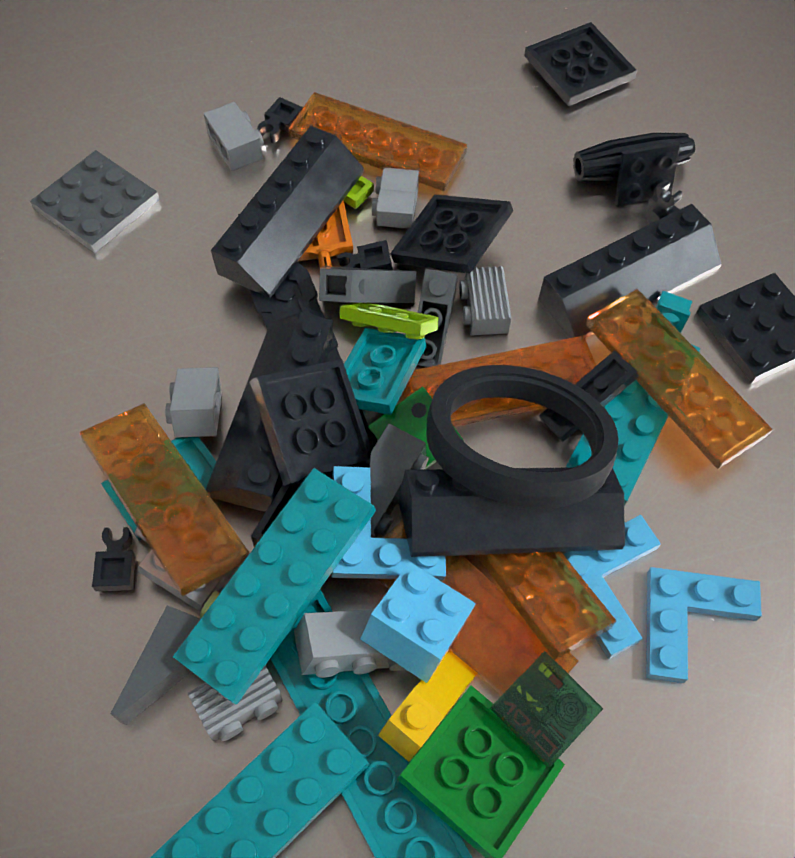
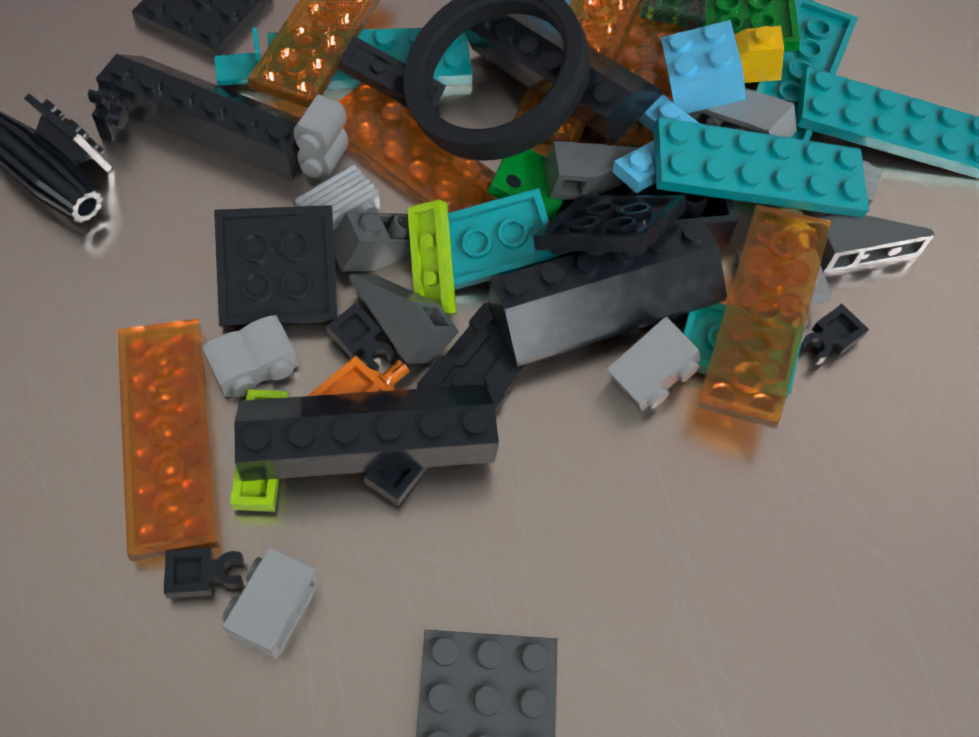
camera: 130 degrees left, 0 degrees up
none -> light grey brick [294,94,348,180]

